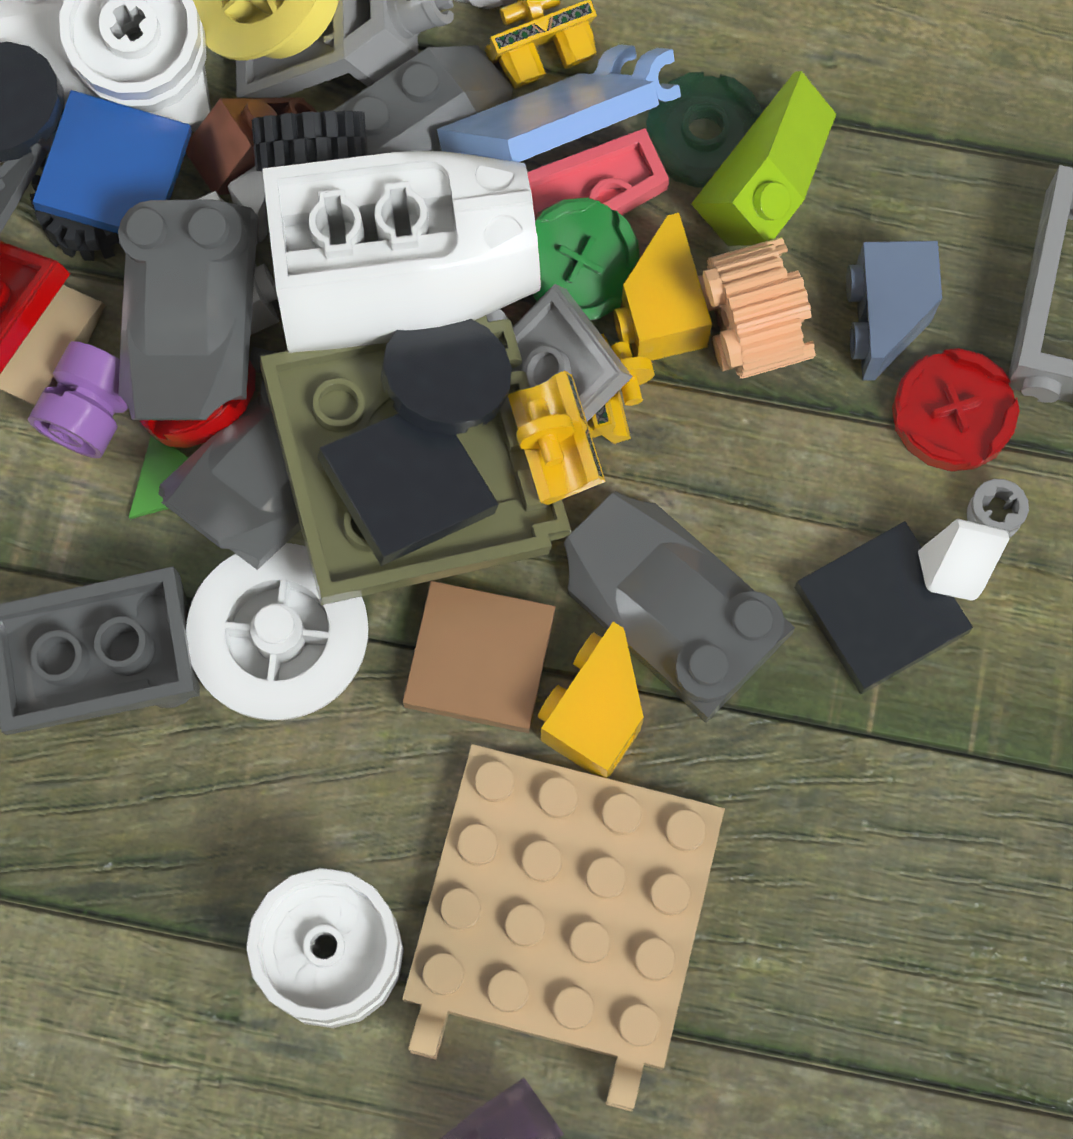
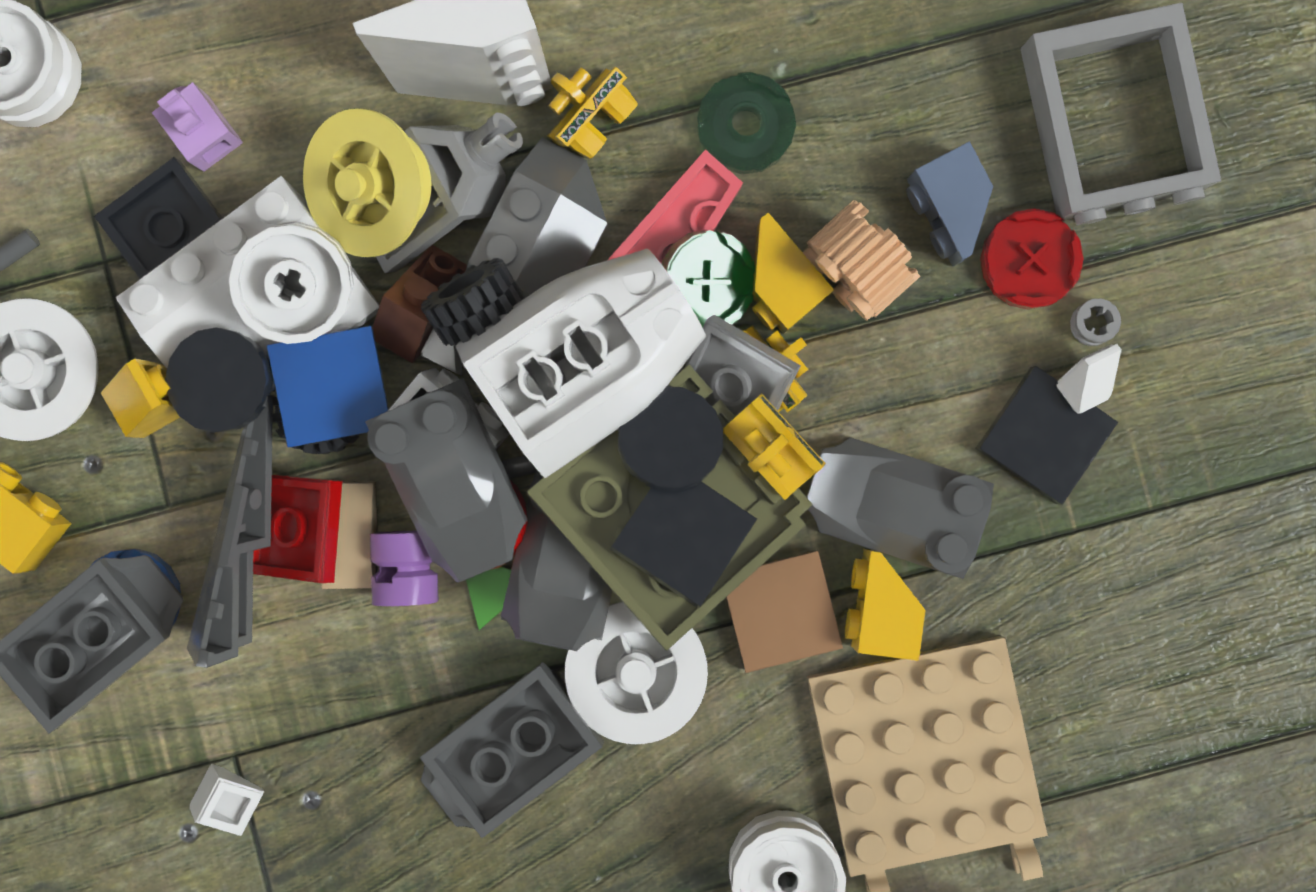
camera: 25 degrees left, 15 degrees up
light blue tile [437,44,681,162] -> none
lime slope [691,71,836,246] -> none

